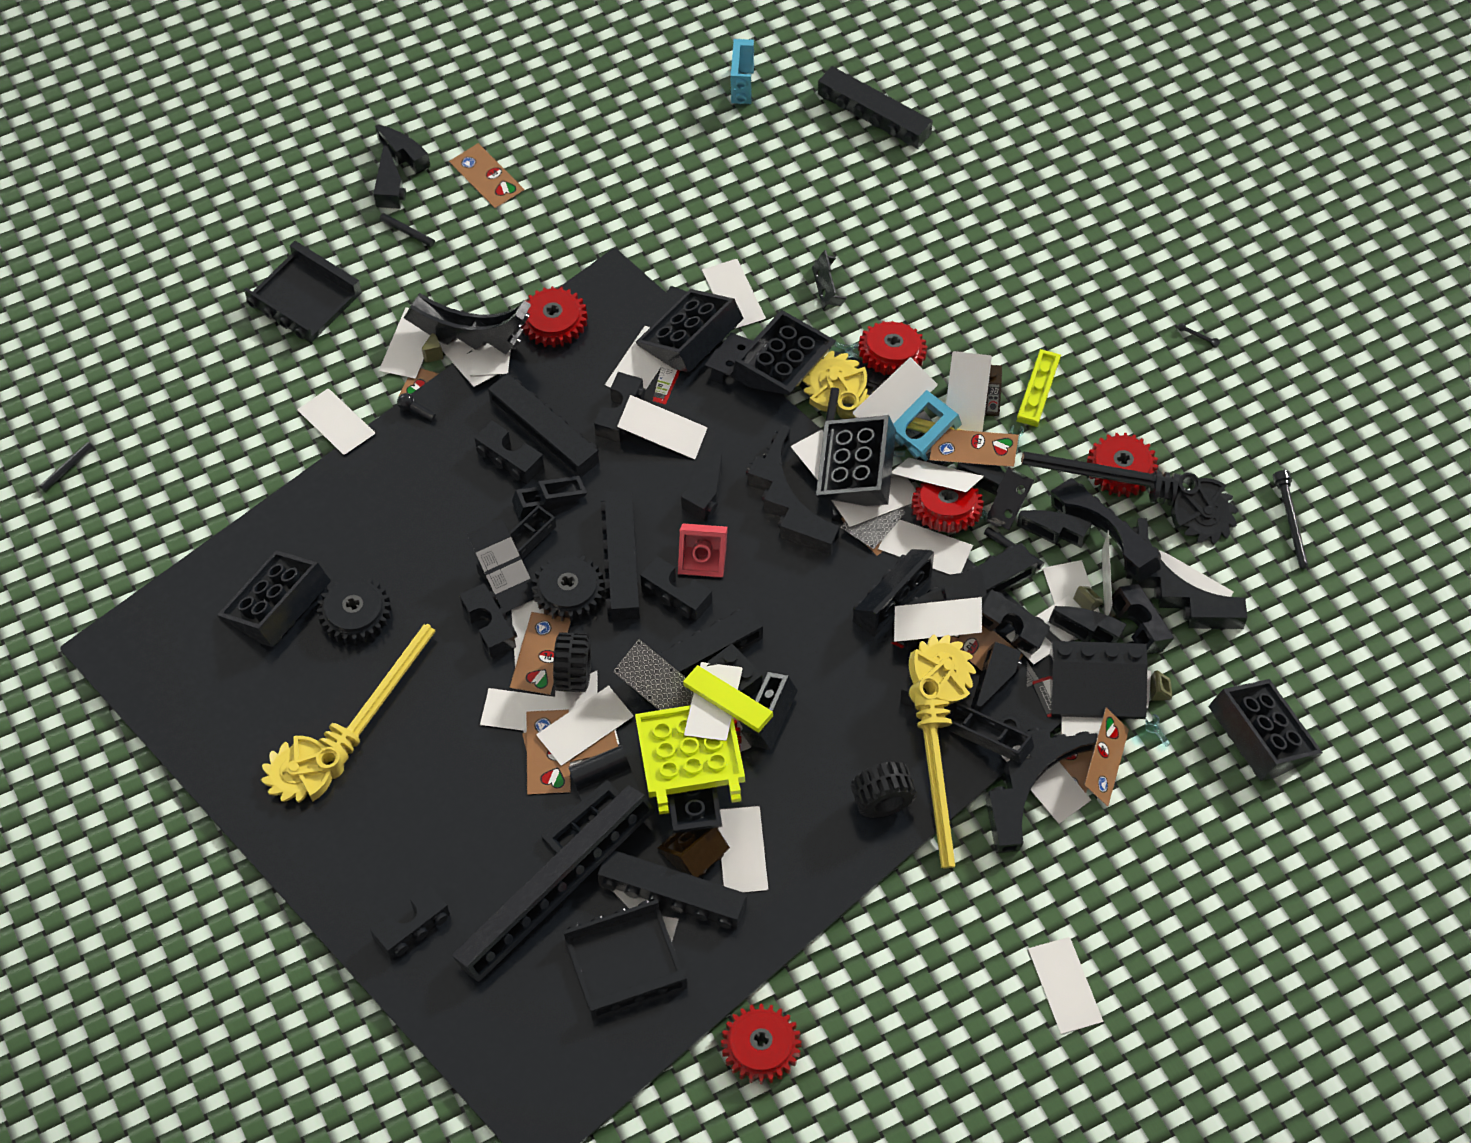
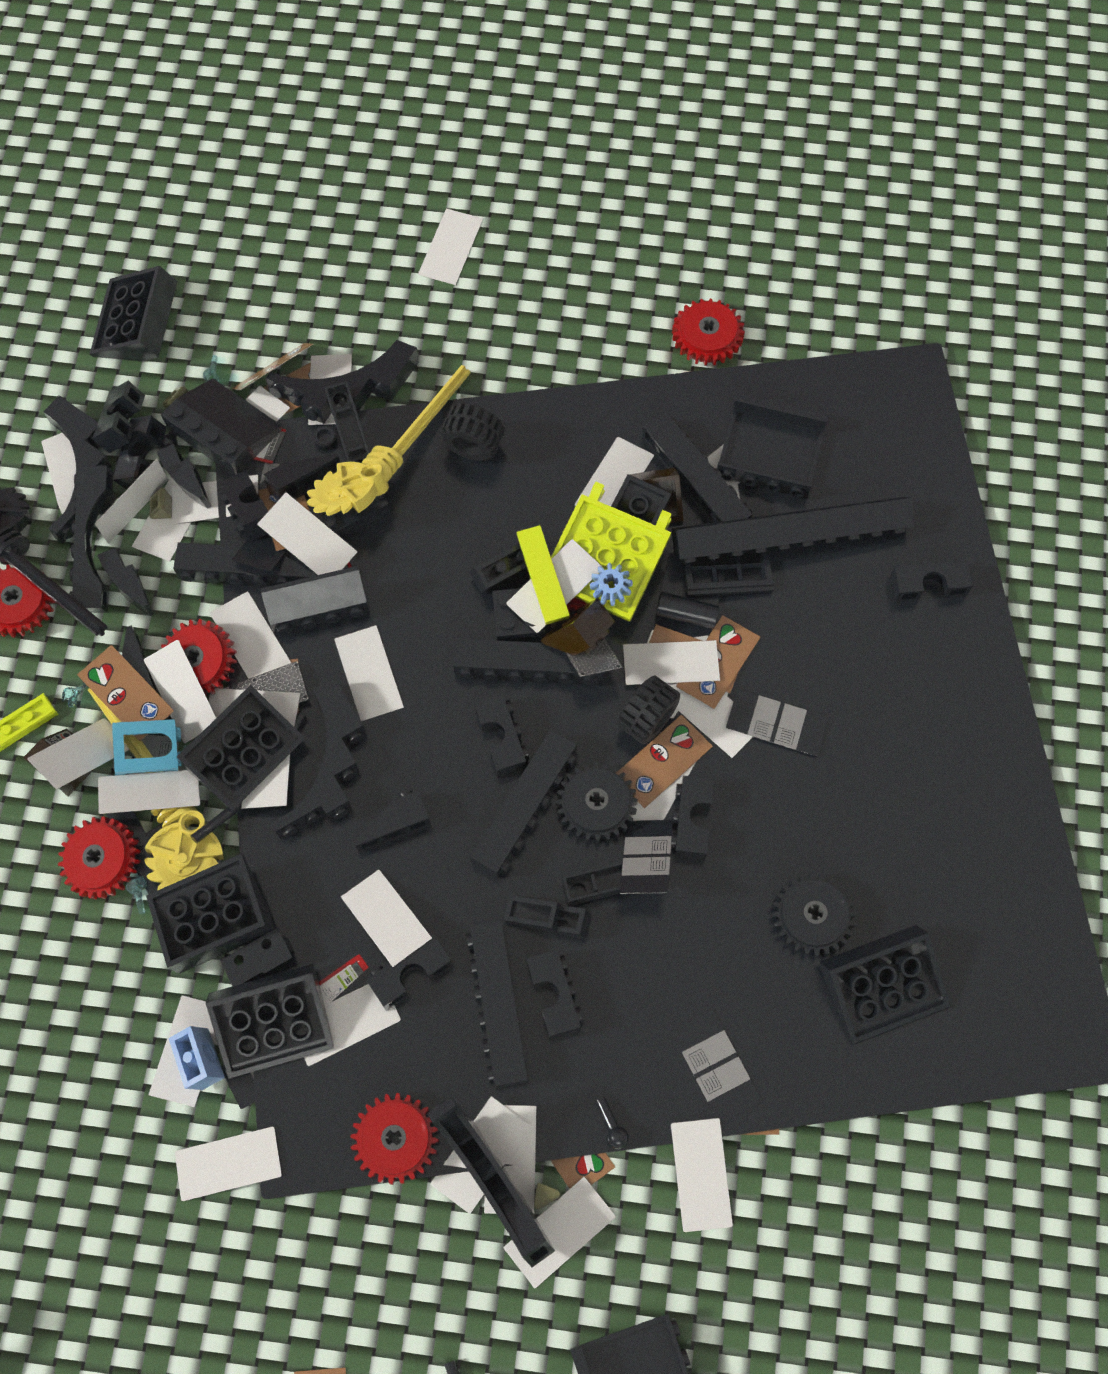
camera: 145 degrees left, 10 degrees up
black bar [39,442,94,492] -> none
light yellow piece [261,624,436,803] -> none
coral slope [678,524,728,577] -> none
black piece [812,250,847,309] -> none
black bar [984,527,1045,570] -> none
black piece [986,467,1034,530] -> none
none -> black arch [92,380,145,453]
none -> light blue brick [168,1026,225,1090]
none -> white sticker [175,1127,282,1201]
none -> white sticker [334,625,404,721]
none -> dark brown slope [541,598,615,656]
none -> light blue gear [590,563,633,606]
none -> sticker [671,1009,762,1124]
none -> sticker [726,689,828,756]

